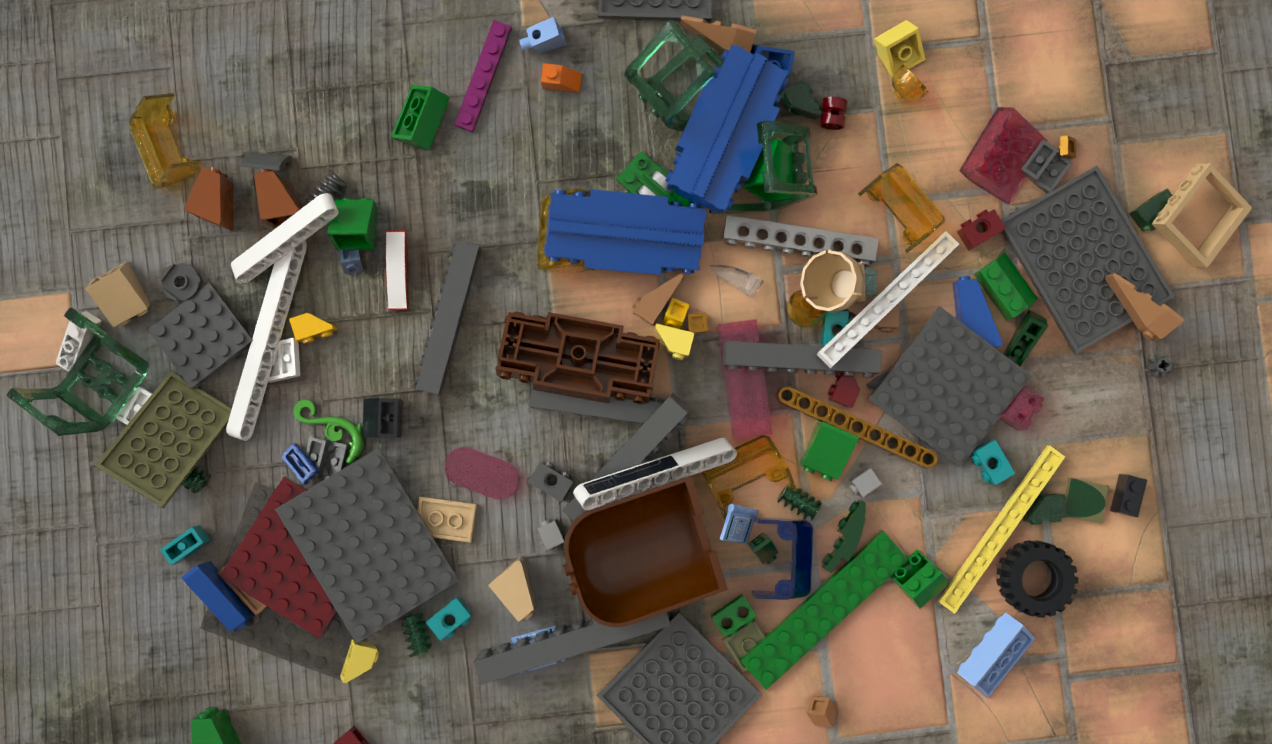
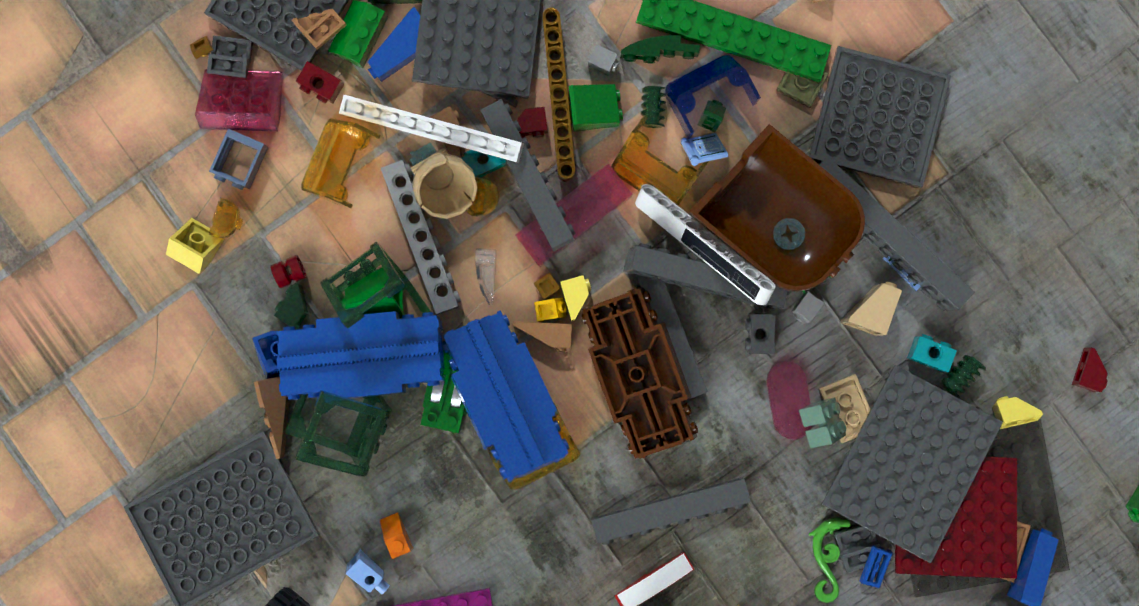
camera: 115 degrees left, 0 degrees up
black slope [362,398,403,438] -> none
green brick [710,594,757,637] -> none
none -> sand blue window [209,129,268,190]
none -> medium nougat wing [291,9,346,50]
none -> clear light blue gear [773,218,805,250]
none -> sand green piece [799,397,846,448]

